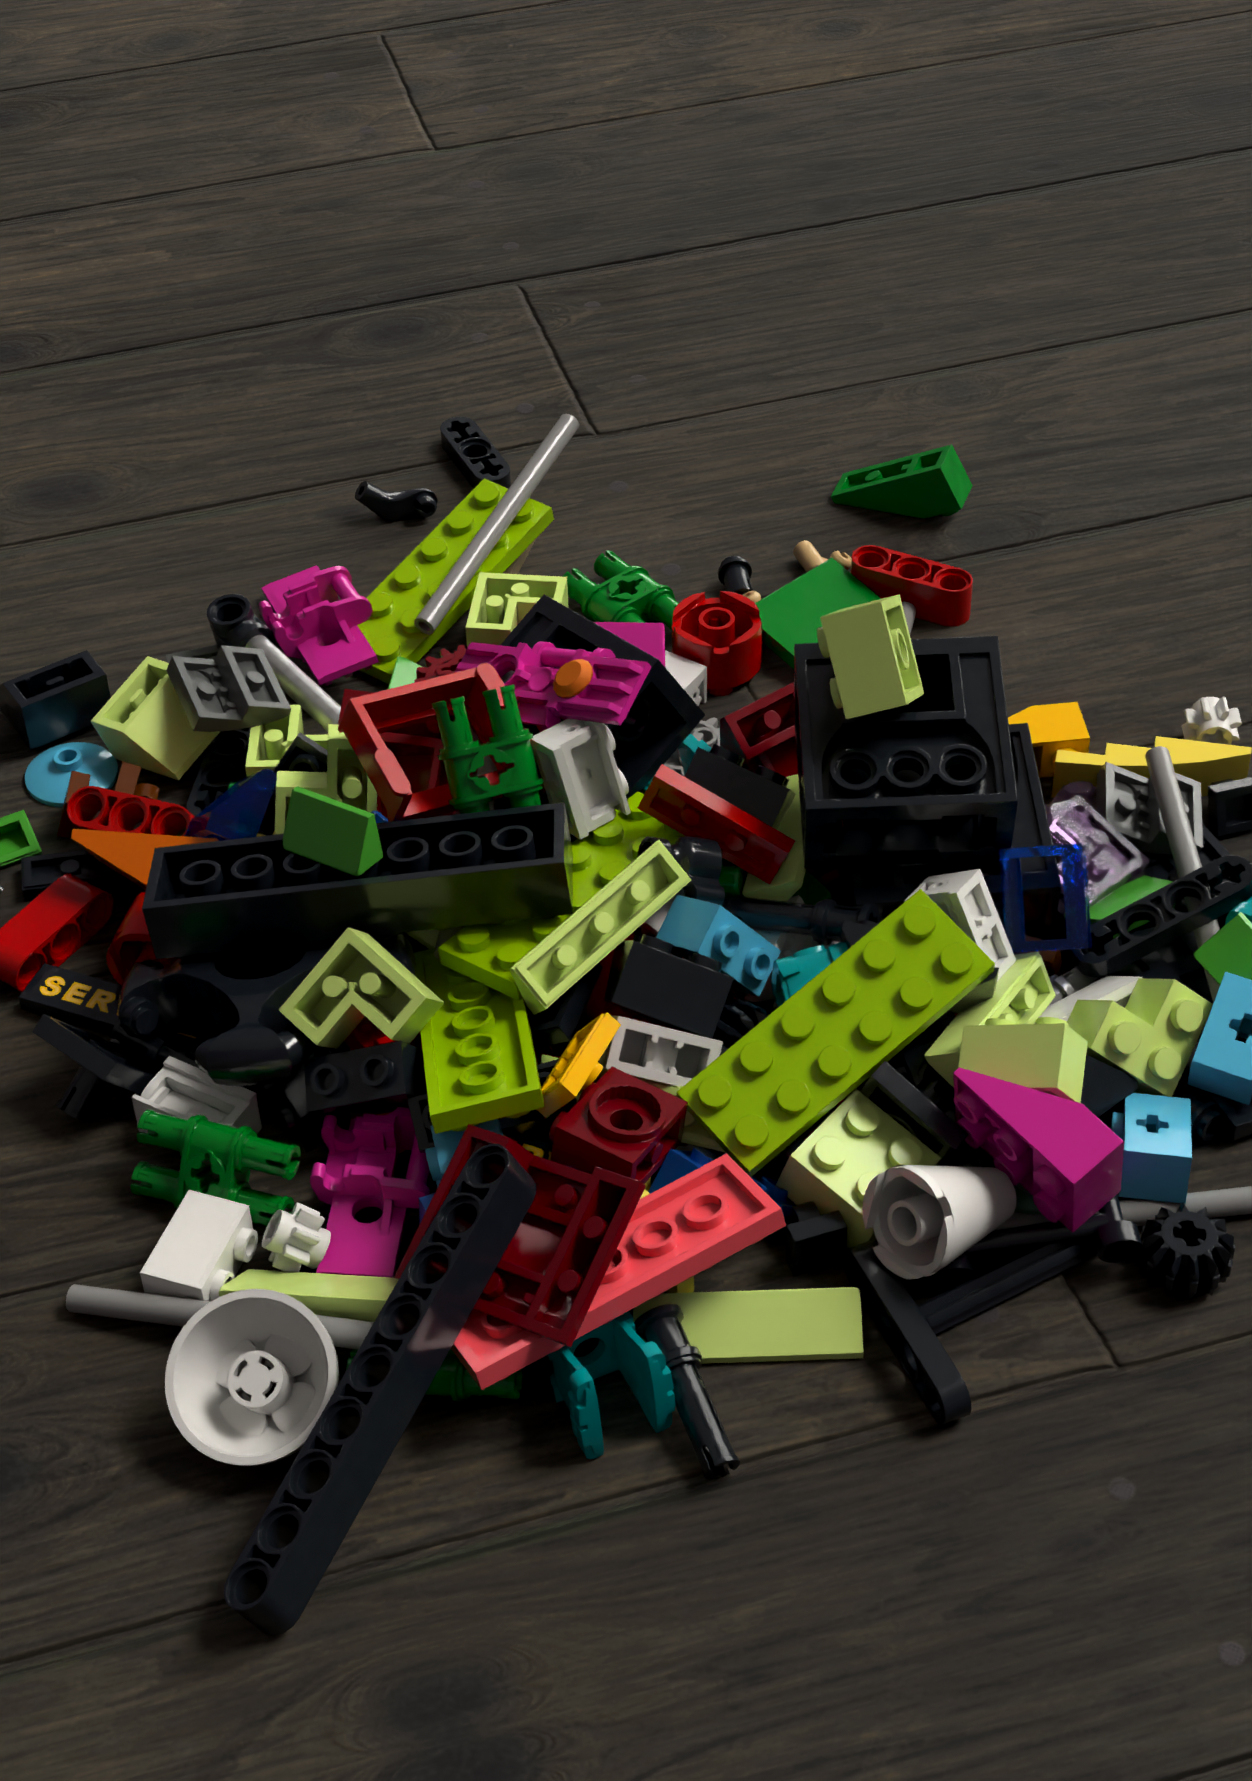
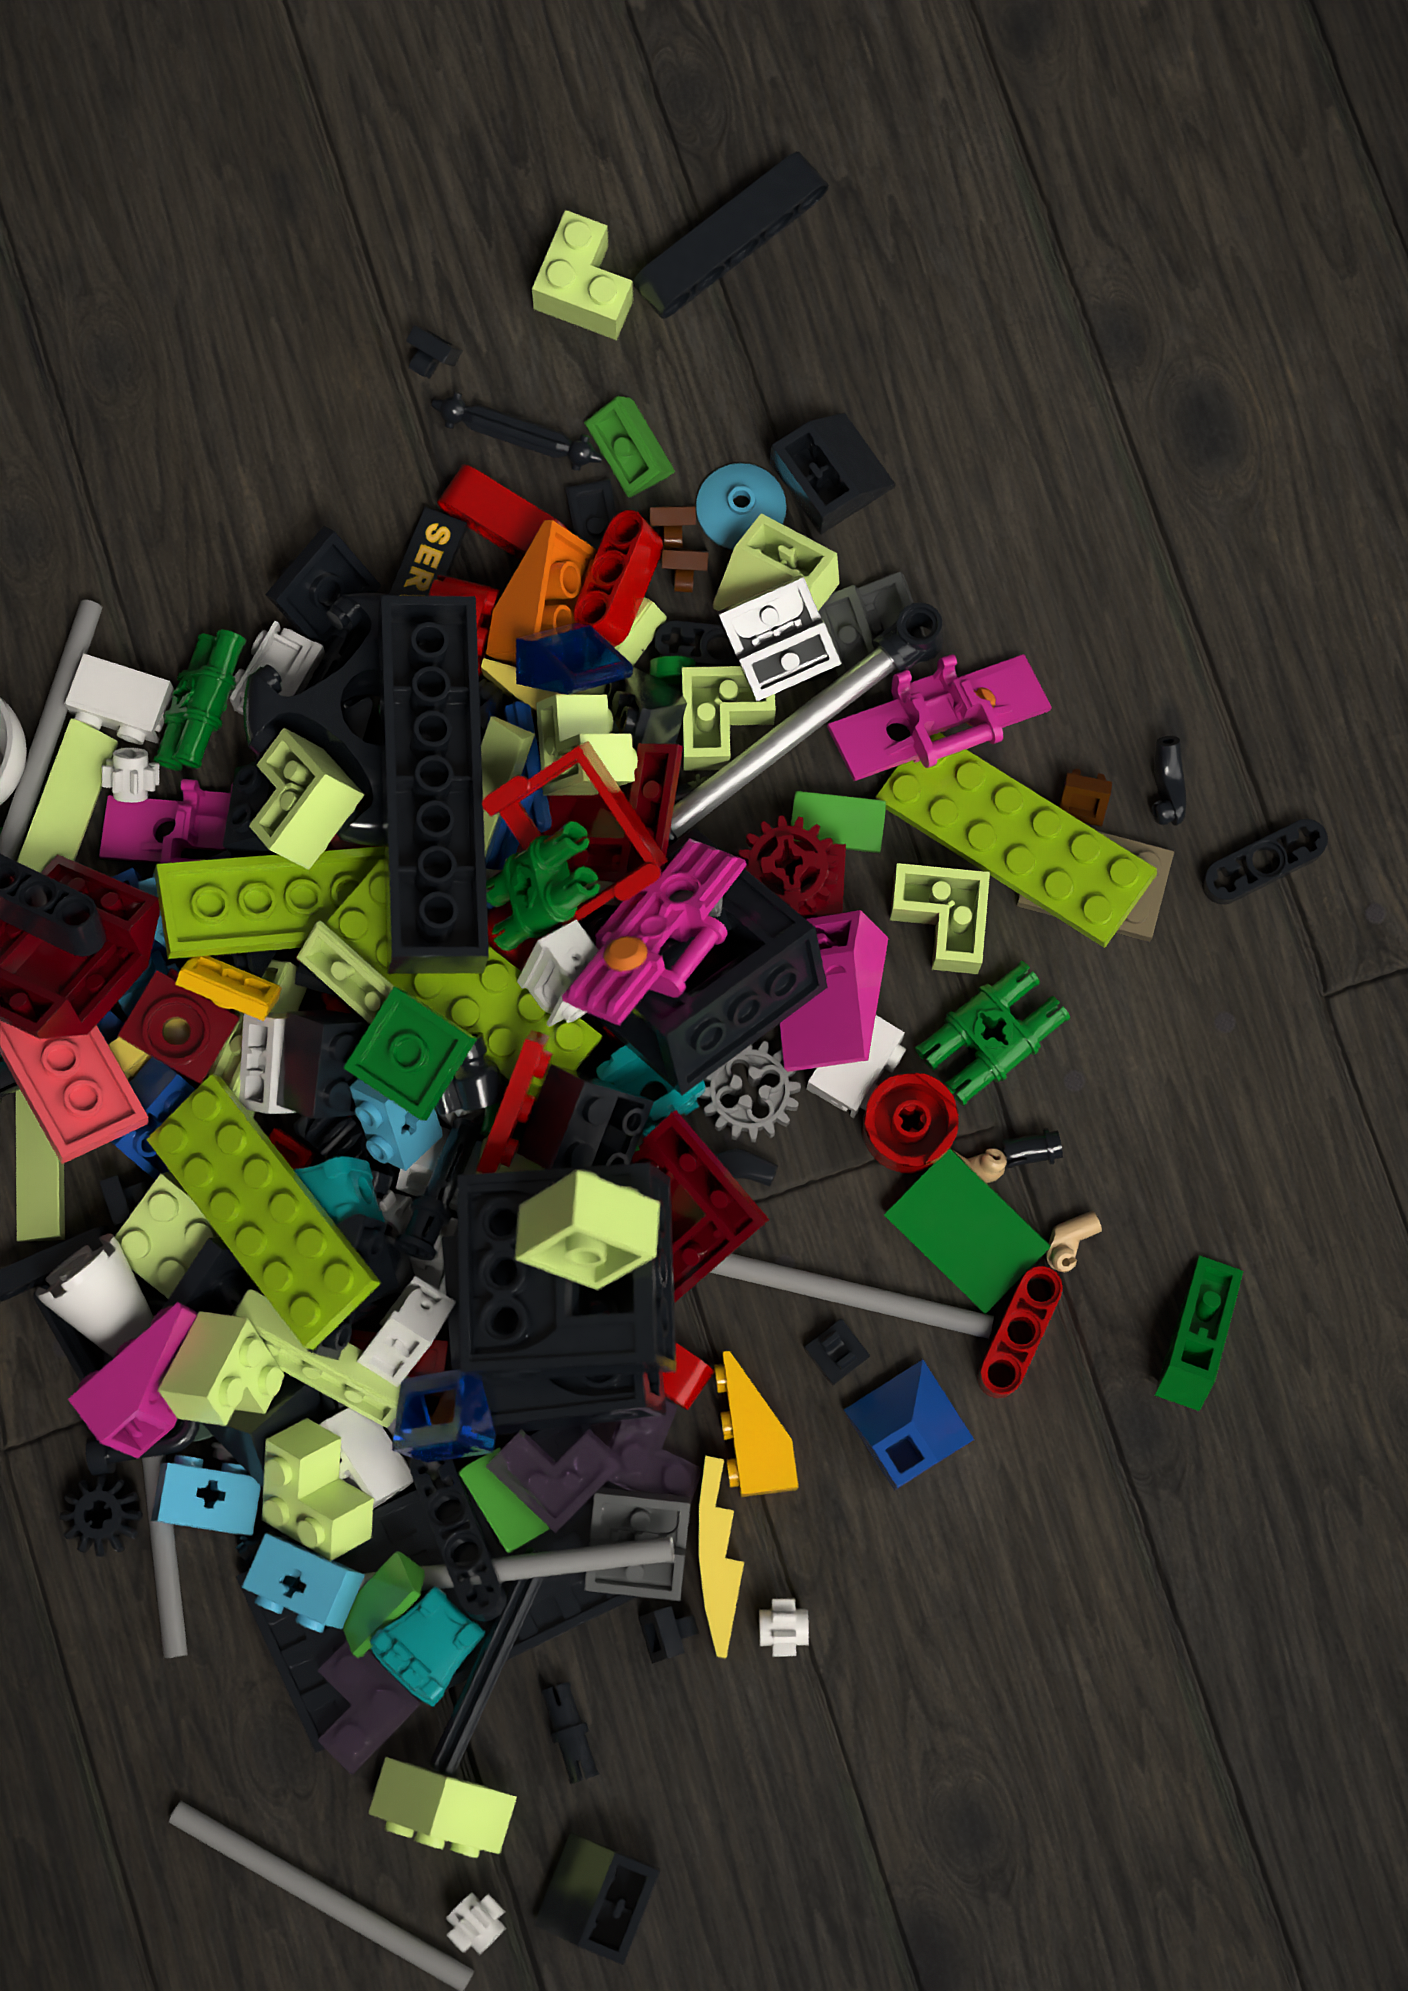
camera: 85 degrees right, 35 degrees up
bright green slope [283,786,383,876] -> none
light grey piece [414,414,579,634] -> none
none -> green tile [344,986,477,1121]
none -> blue slope [843,1360,975,1491]
none -> reddish brown tile [1059,768,1112,826]

